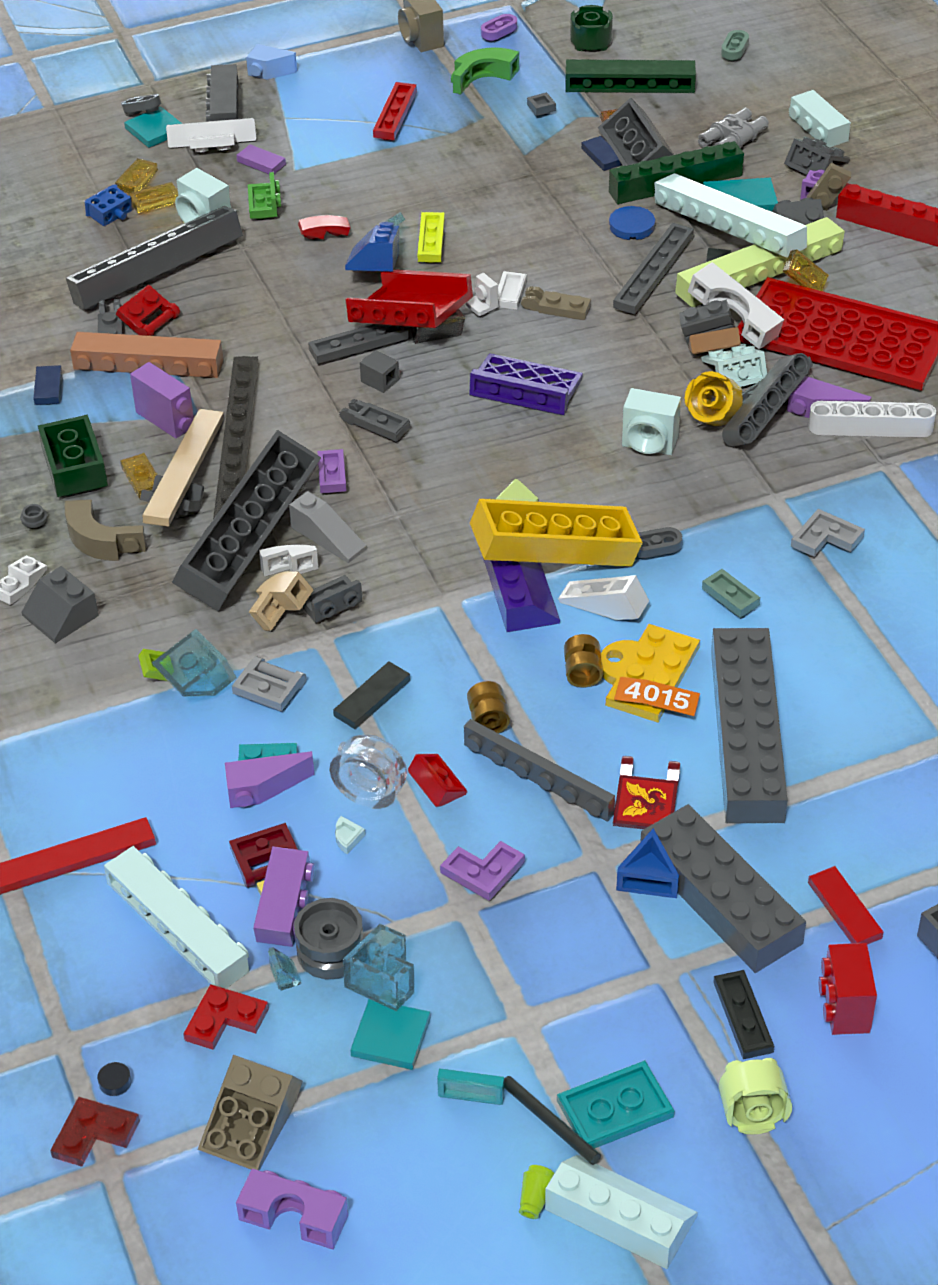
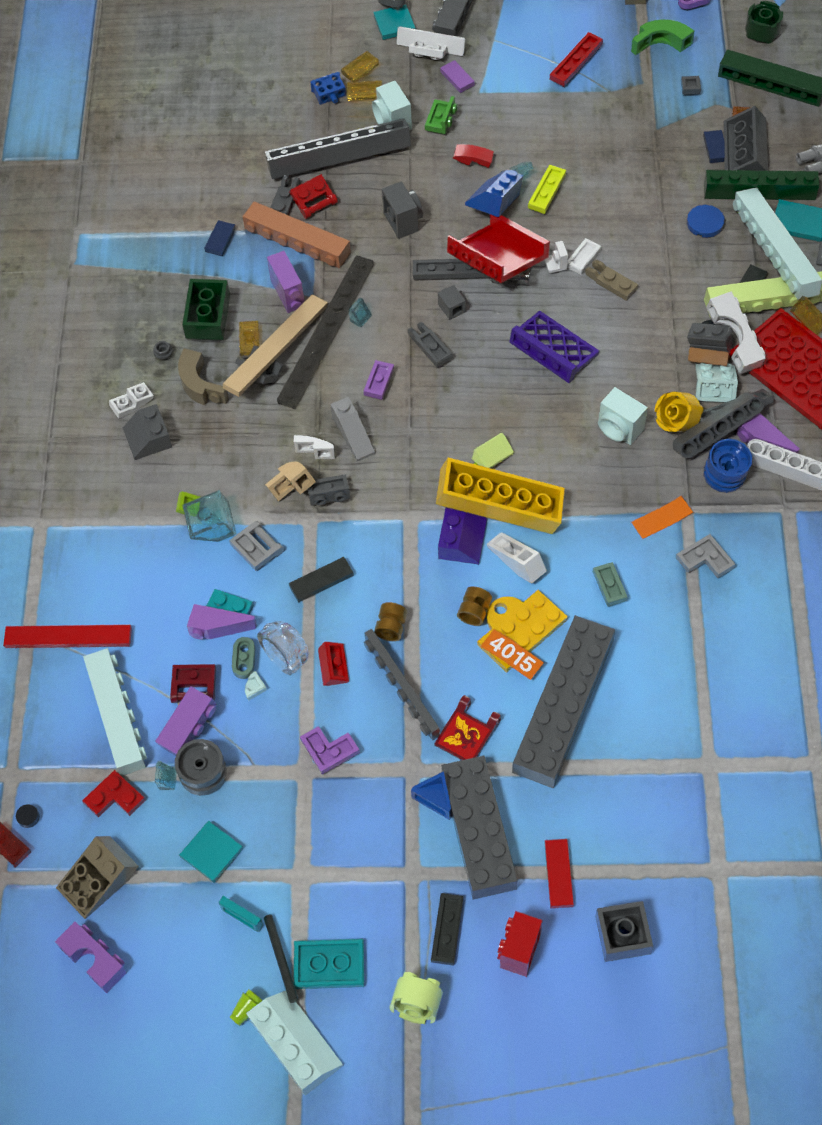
camera: 25 degrees right, 15 degrees up
dark grey brick [172,430,321,611] -> none
clear light blue brick [343,924,414,1011] -> none
dark grey plate [613,222,694,314] -> none
dark grey plate [636,527,682,558] -> none
none -> sand green plate [232,637,255,679]
none -> clear light blue slope [349,298,372,327]
none -> dark grey piece [381,181,423,239]
none -> orange sticker [631,496,693,539]
none -> blue wheel [704,439,752,493]

